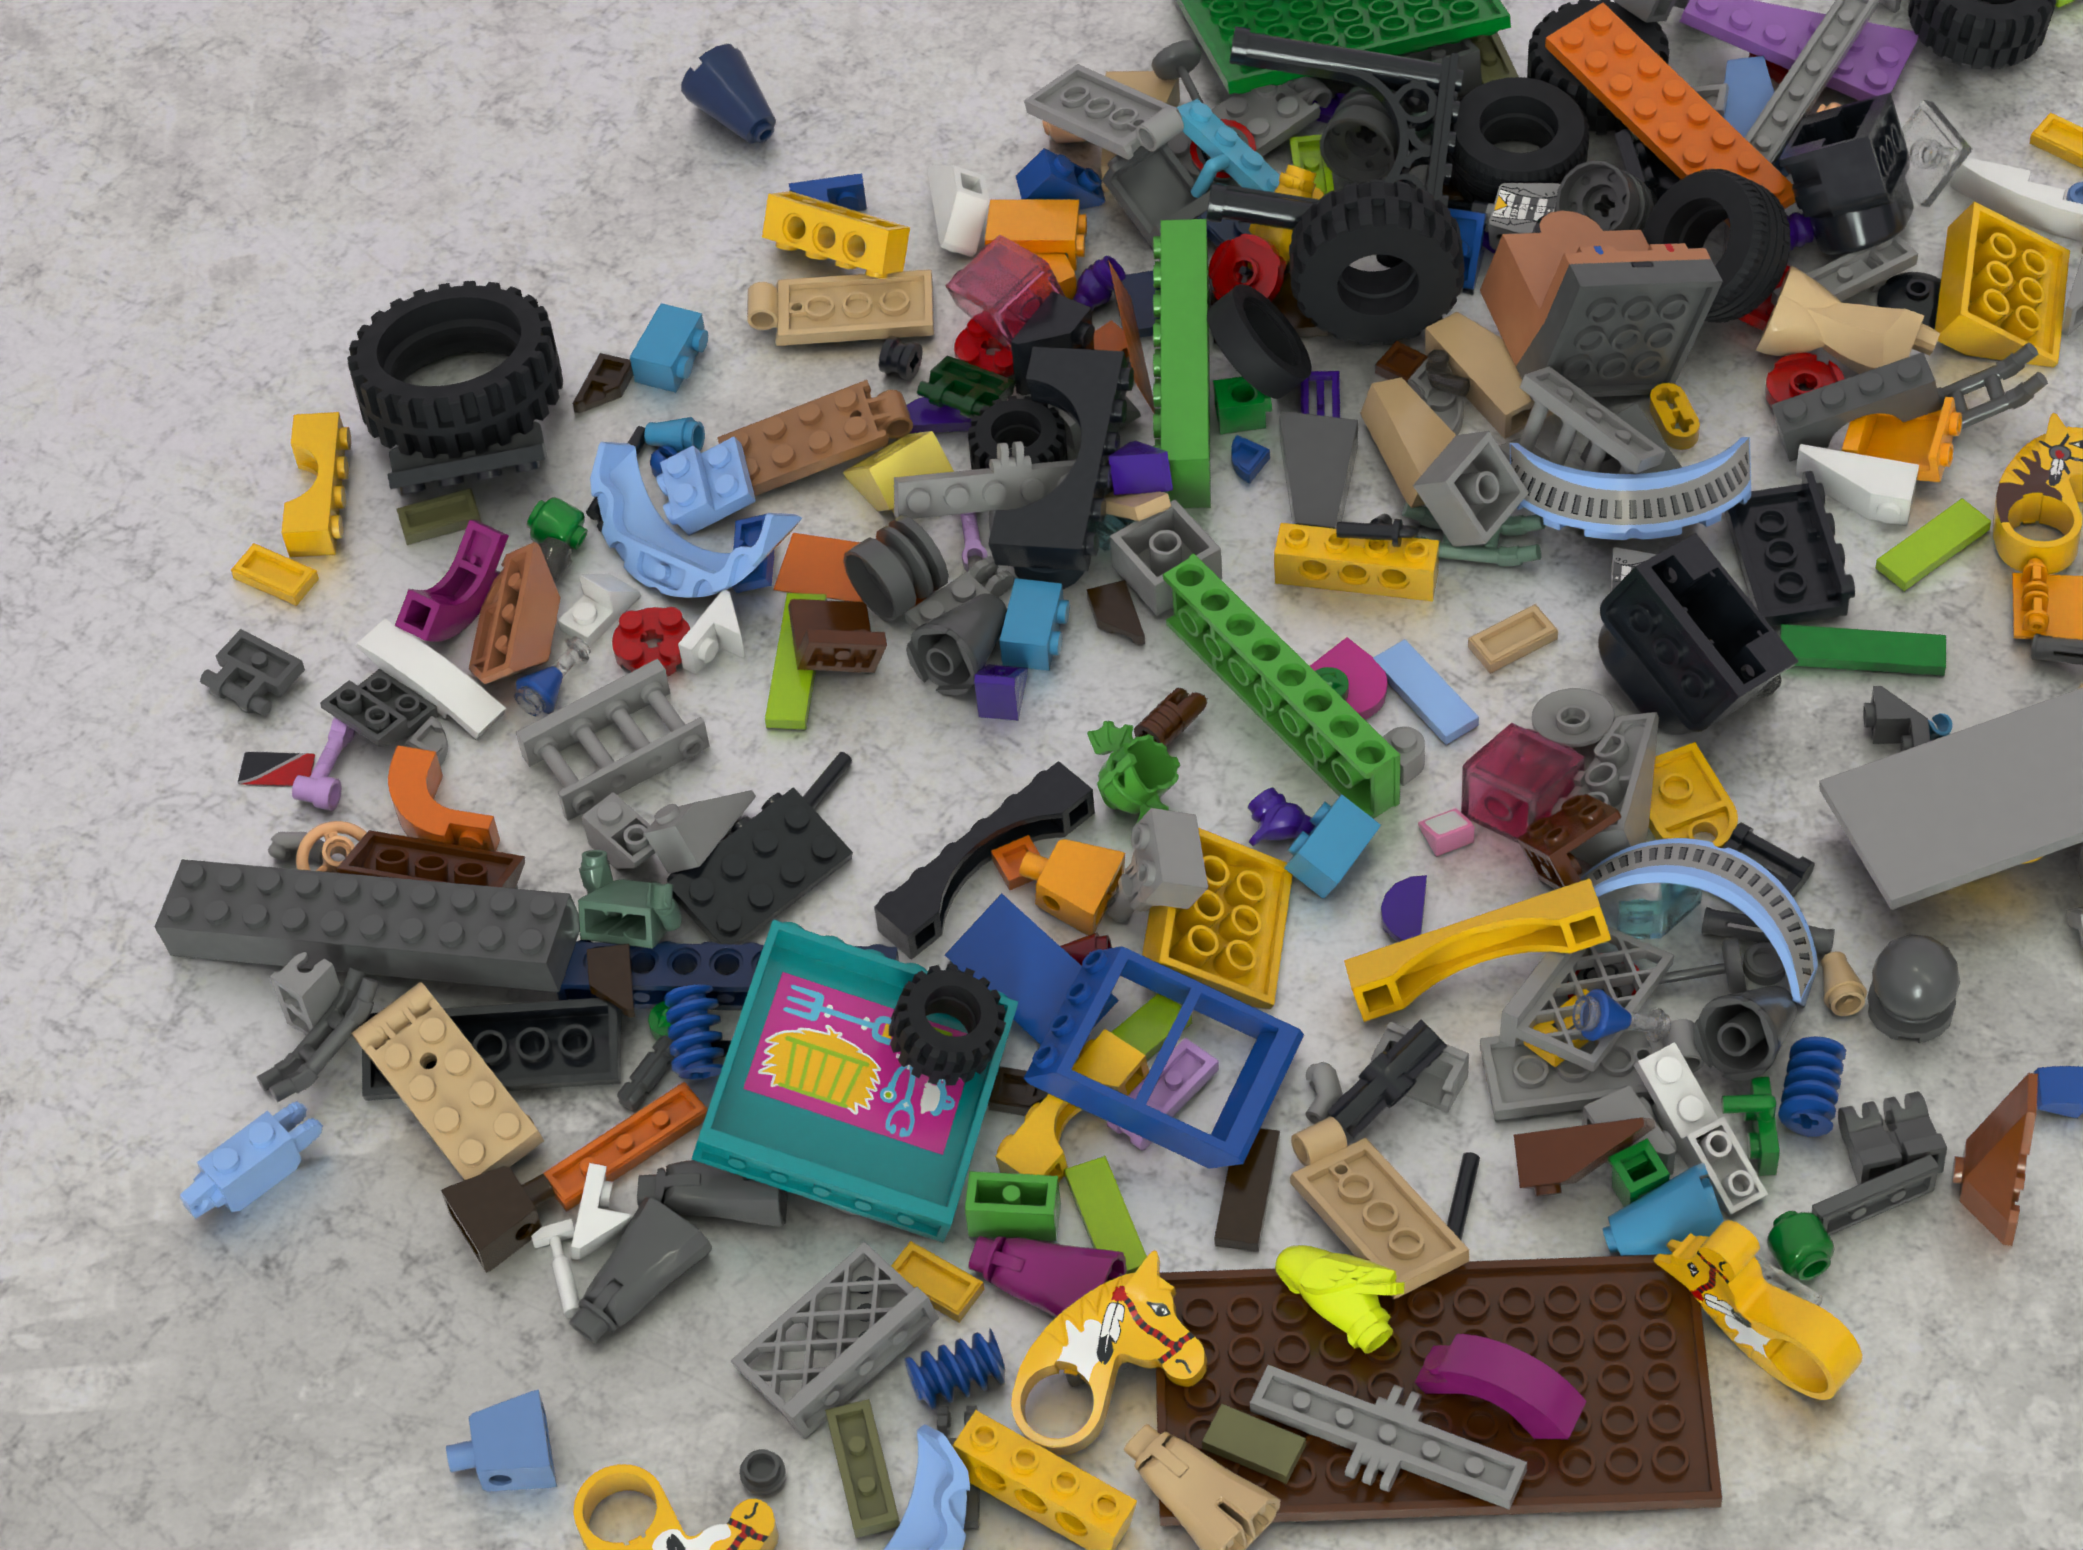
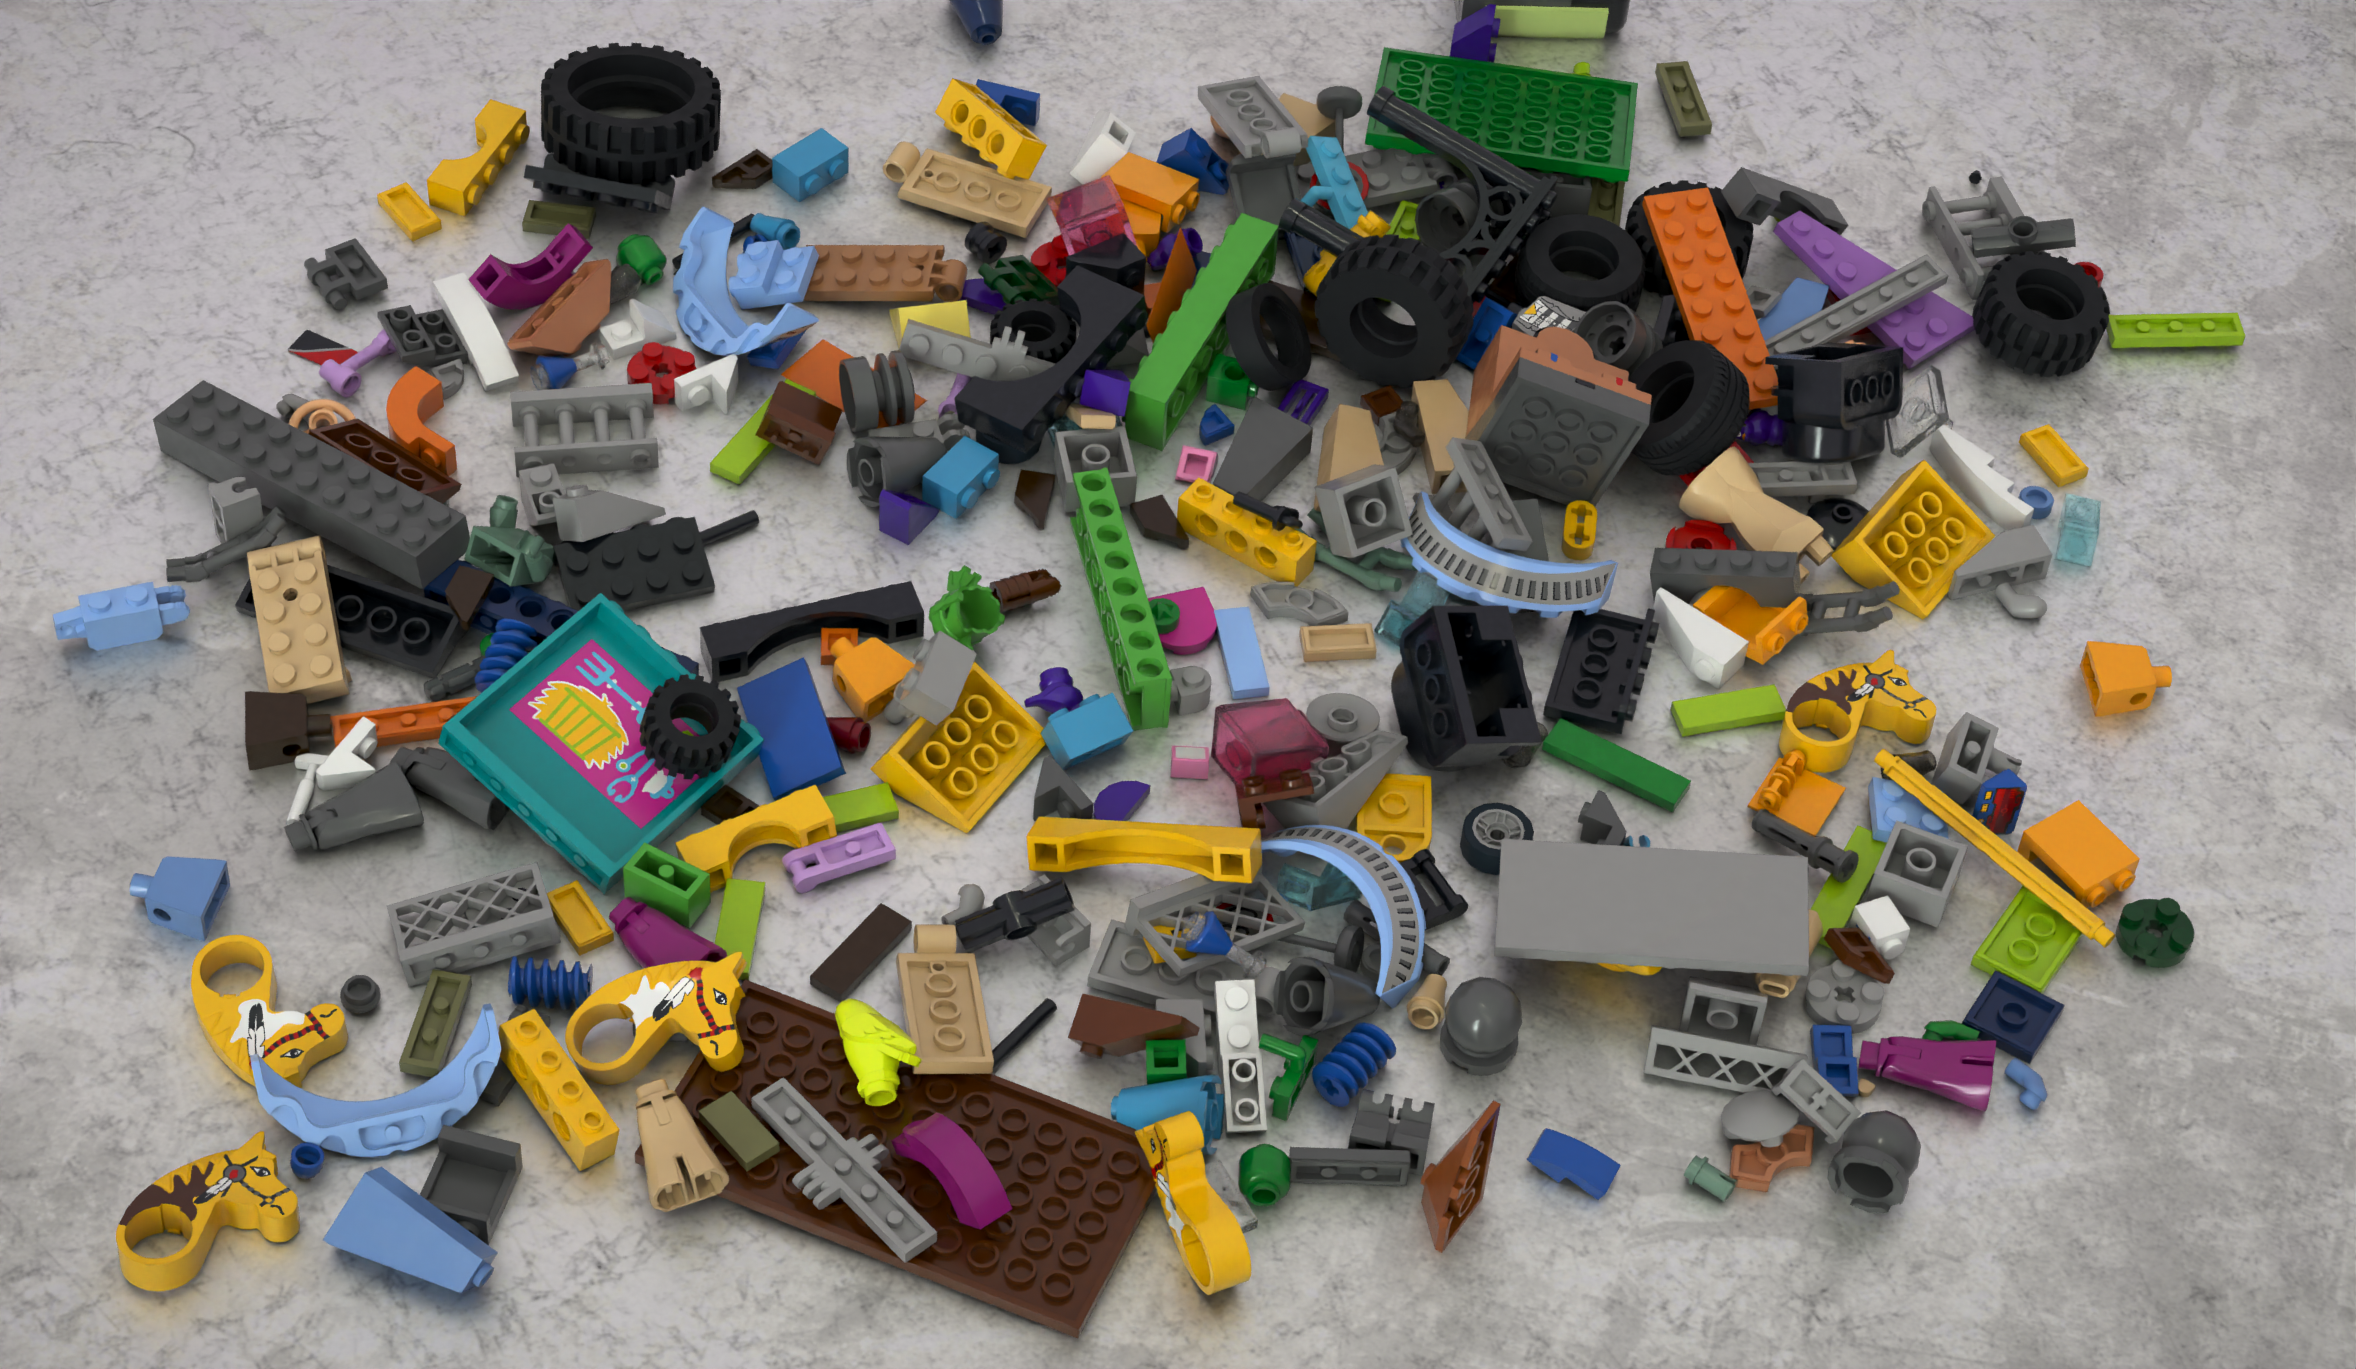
camera: 15 degrees right, 5 degrees down
blue window [1024,946,1304,1169] -> none
red plate [1208,234,1286,301] -> none
none -> dark grey slope [1033,755,1094,821]
none -> dark brown tile [1130,495,1189,549]
none -> bright pink slope [1175,445,1219,484]
none -> light grey tile [1250,582,1349,626]
none -> clear light blue slope [1374,571,1450,647]
none -> wheel [1460,802,1534,875]

